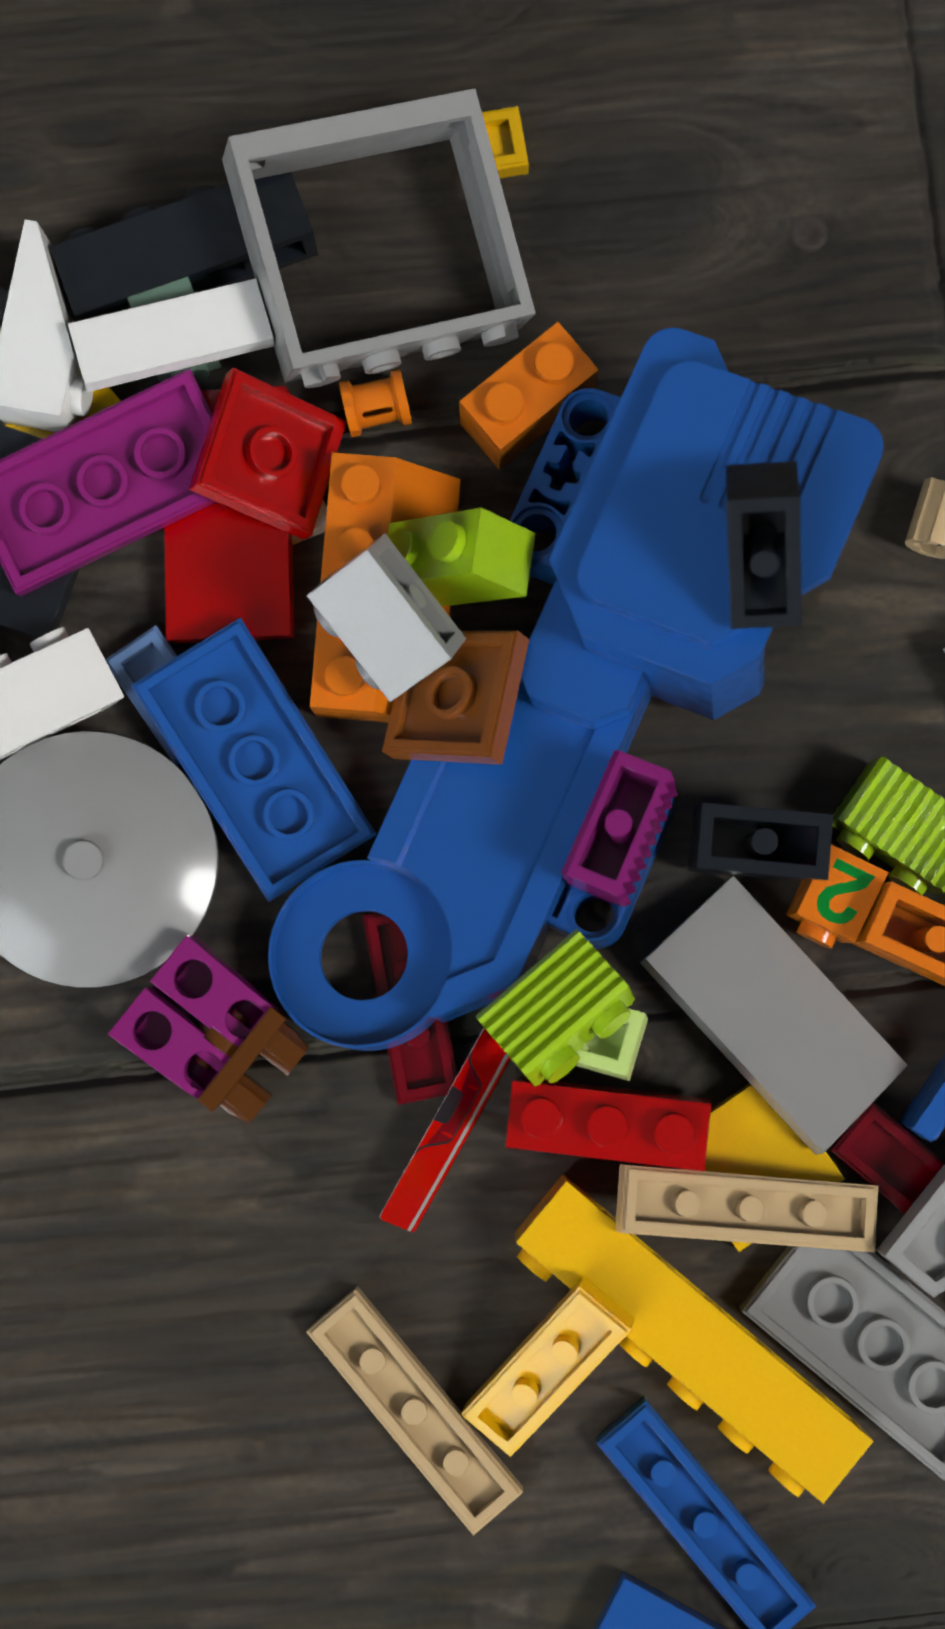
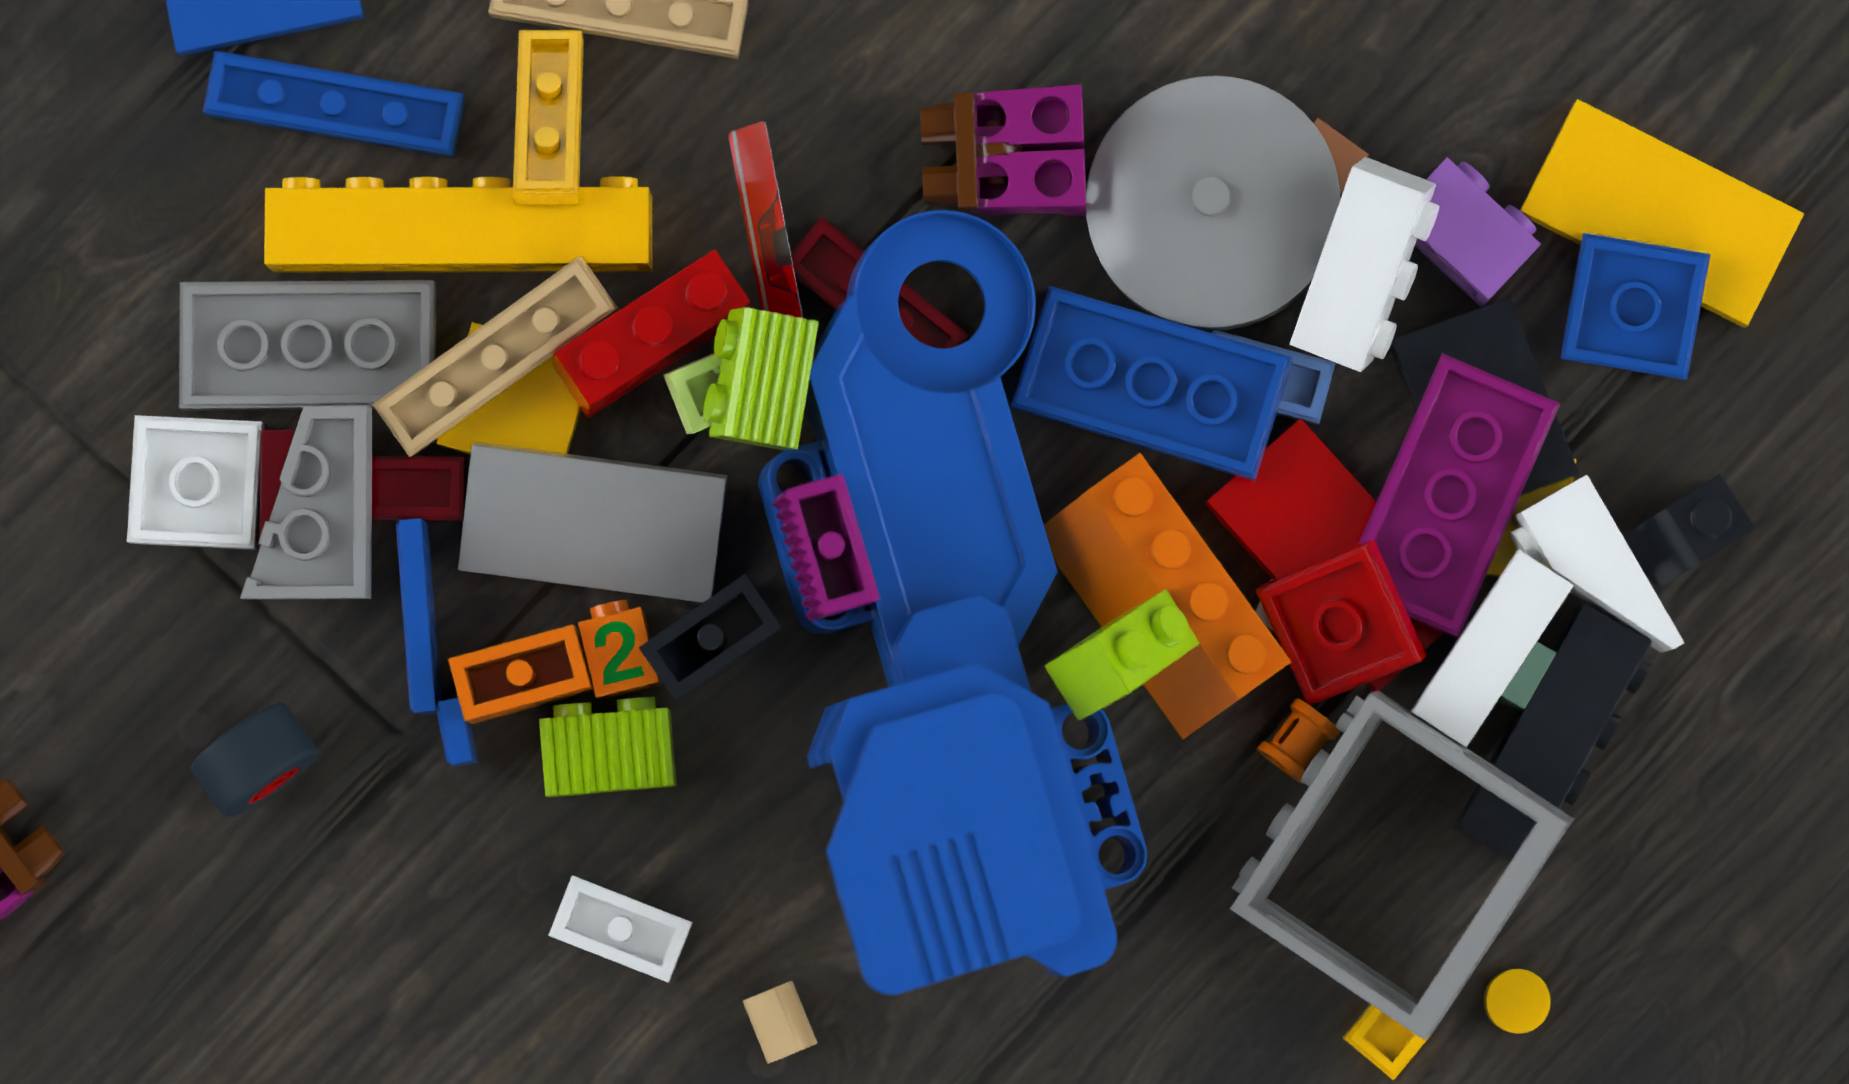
camera: 140 degrees right, 0 degrees up
brick [307,533,466,702] -> none
dark orange tile [382,631,530,765] -> none
orange brick [459,322,599,470] -> none
black slope [726,461,802,629] -> none
none -> yellow tile [1484,969,1551,1034]

